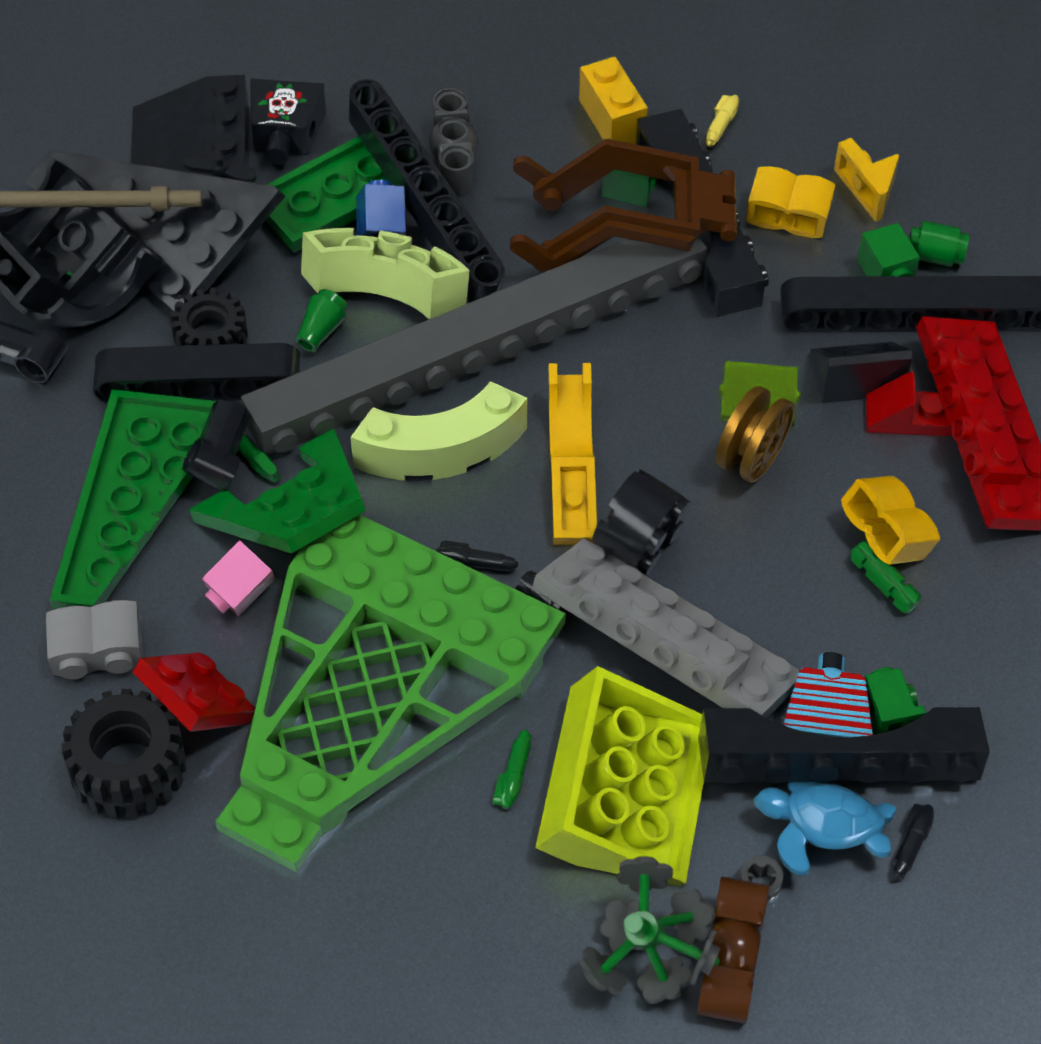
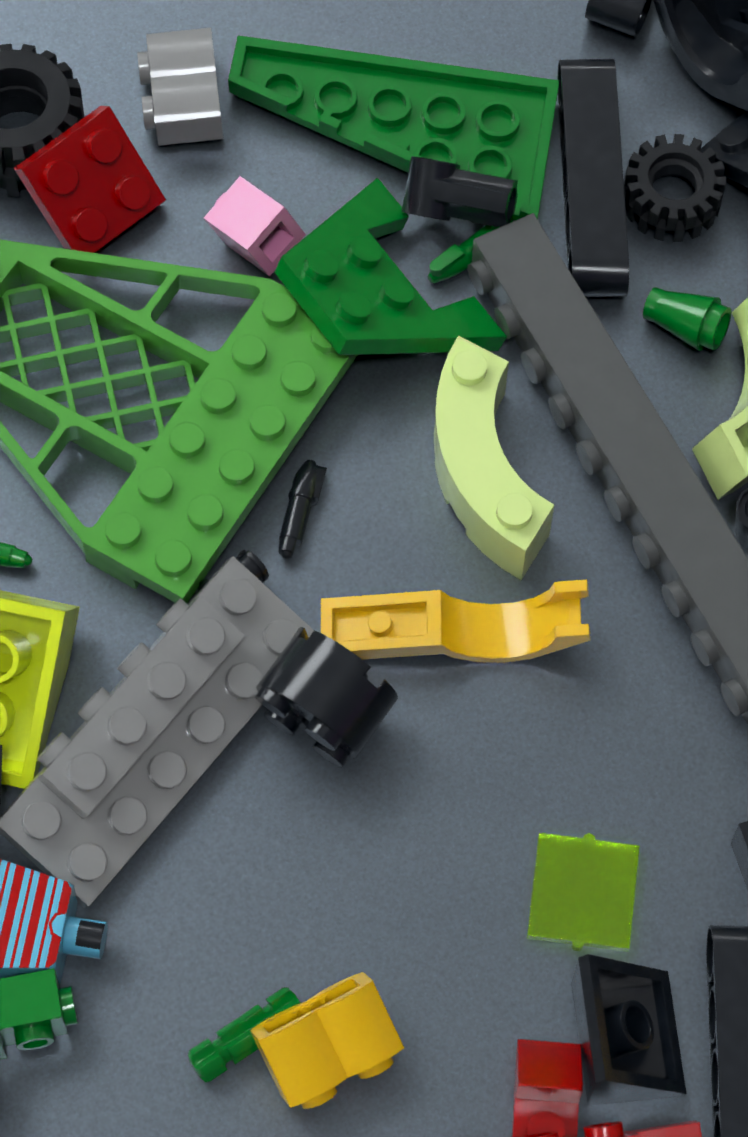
camera: 90 degrees right, 10 degrees up
pearl gold wheel [715,386,795,483] -> none

